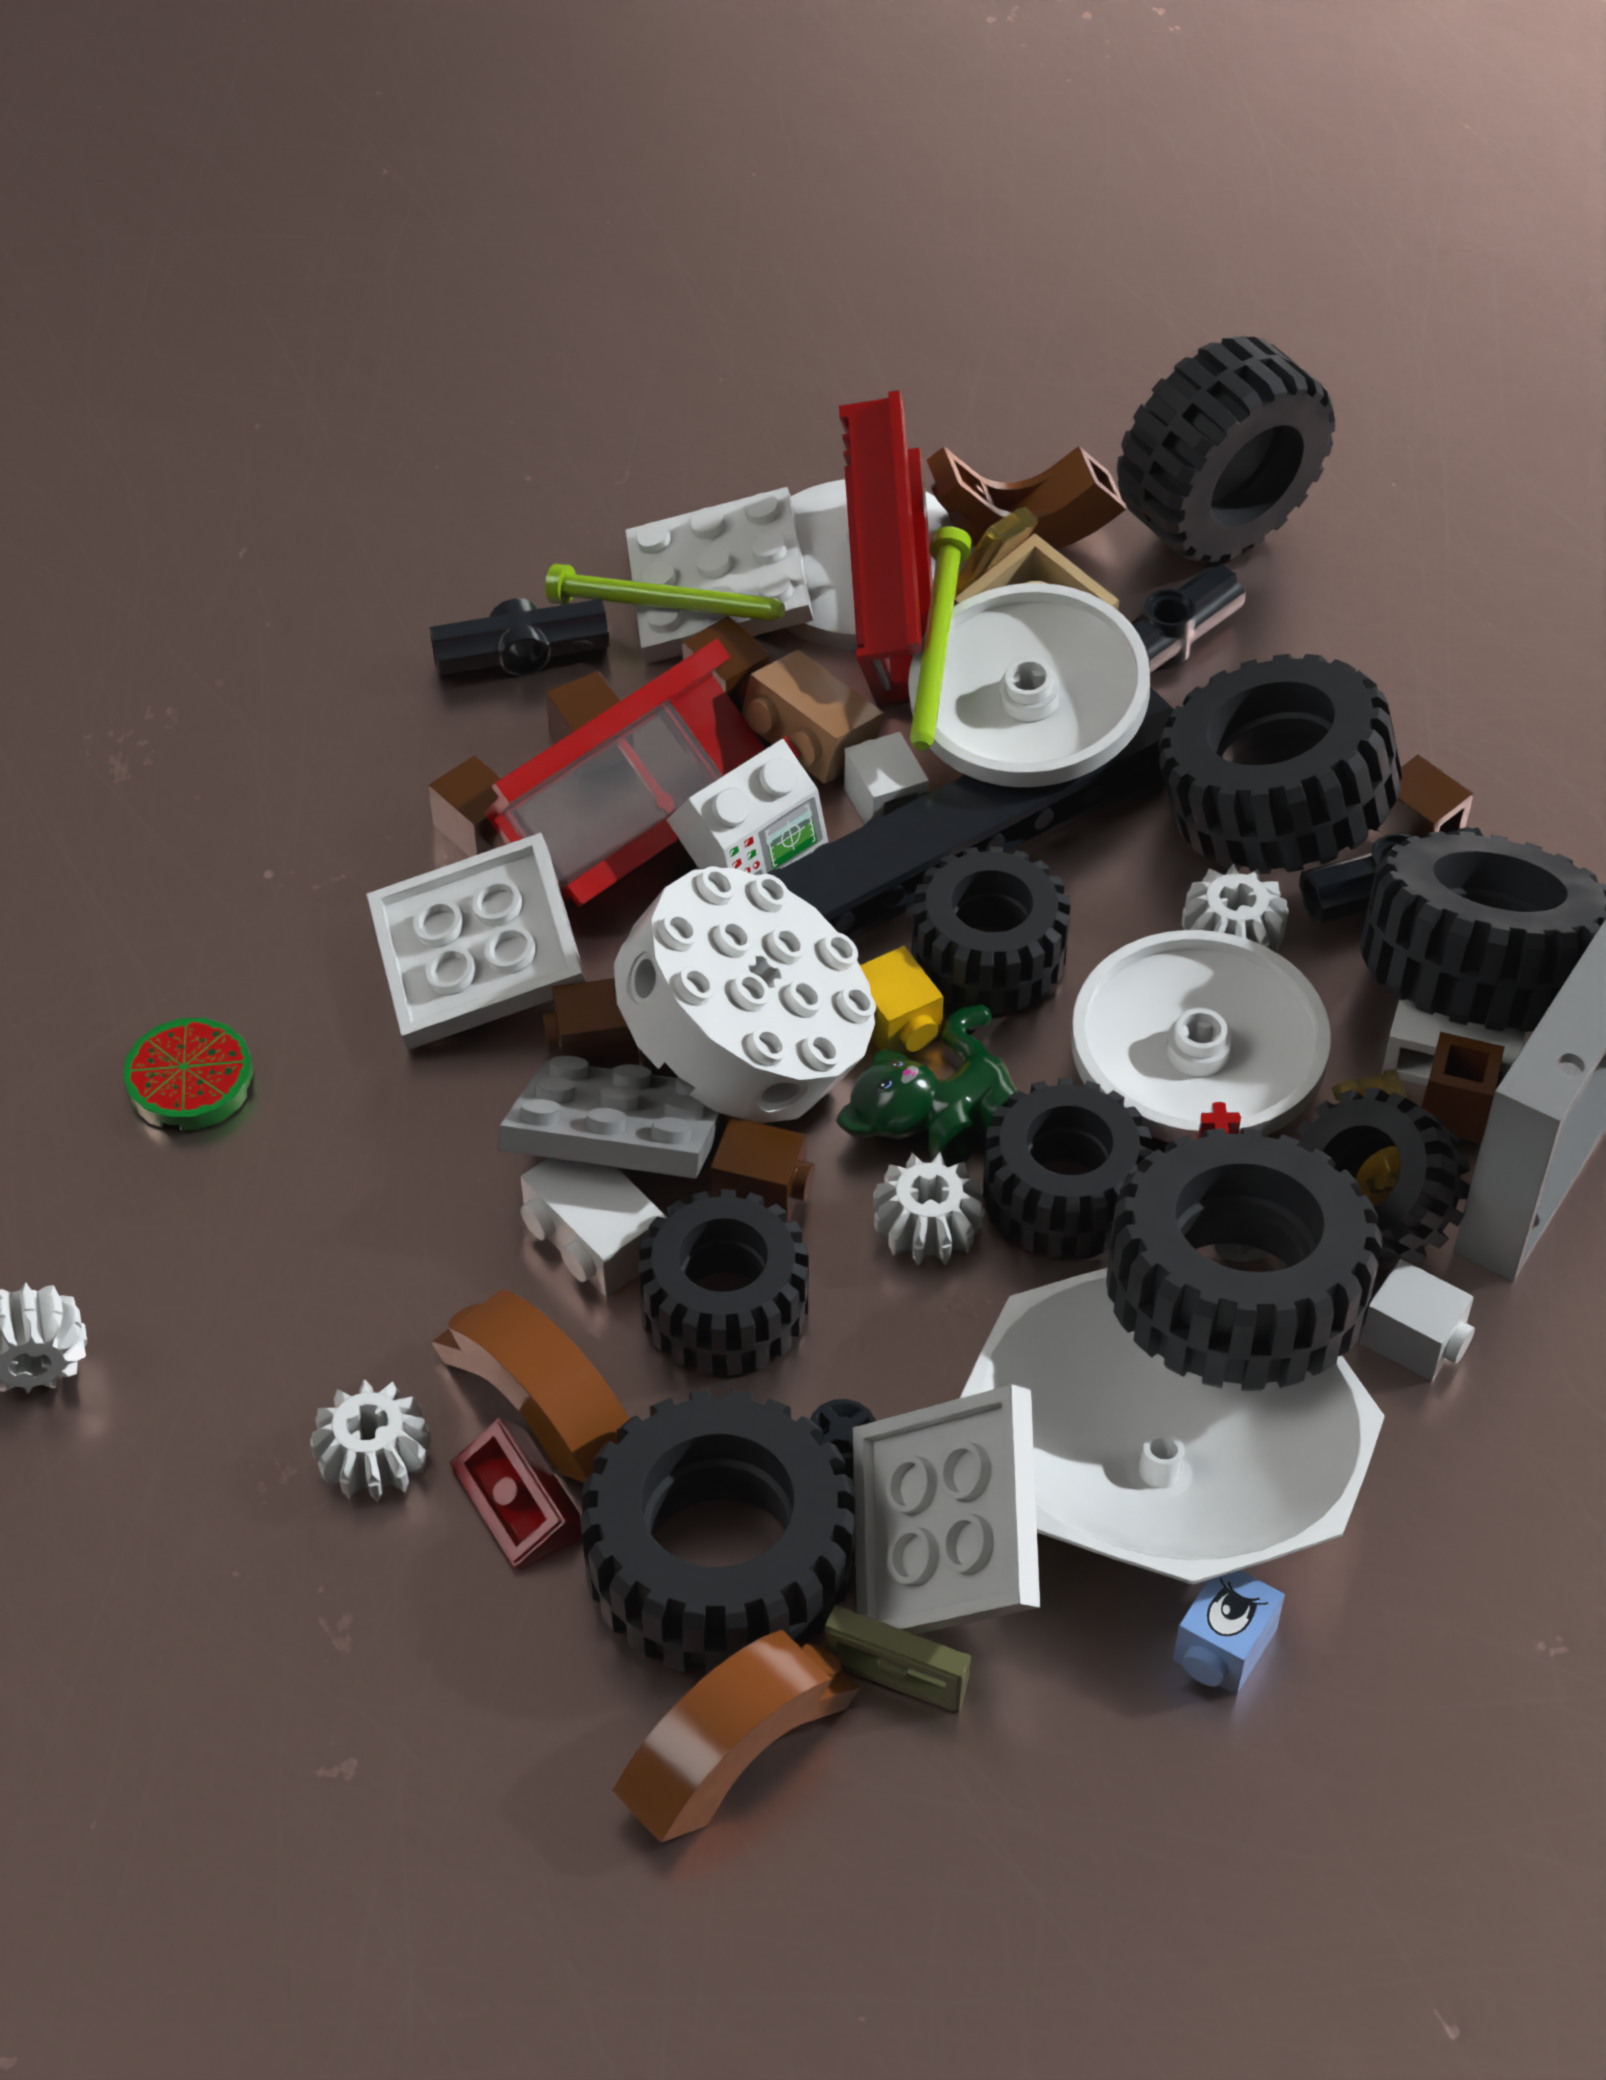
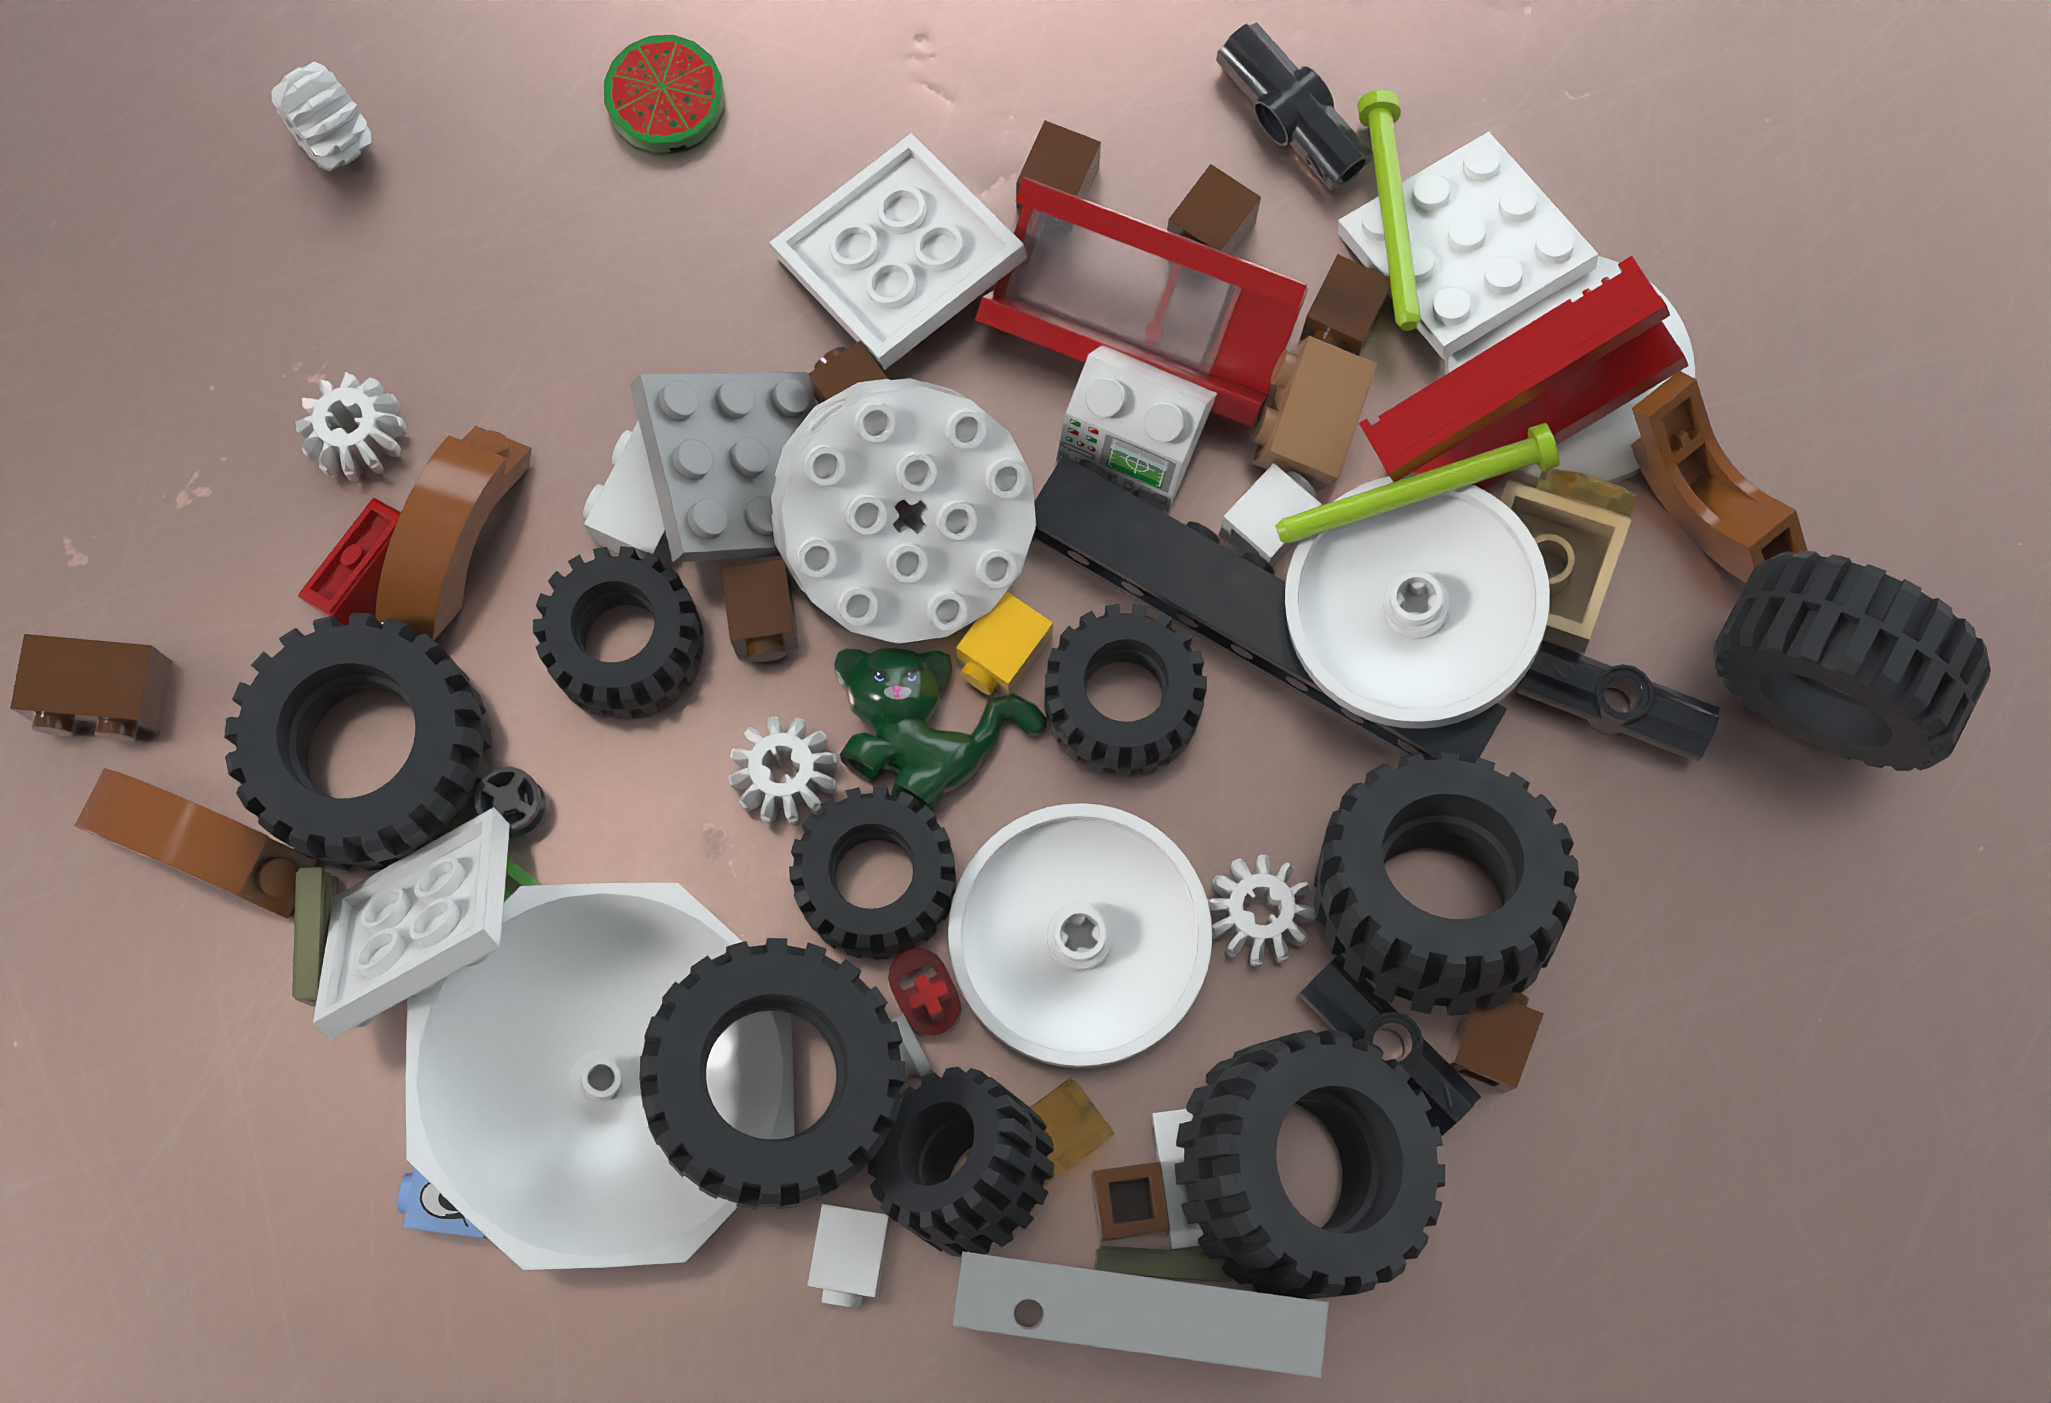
camera: 65 degrees right, 25 degrees up
none -> reddish brown brick [10,634,172,741]

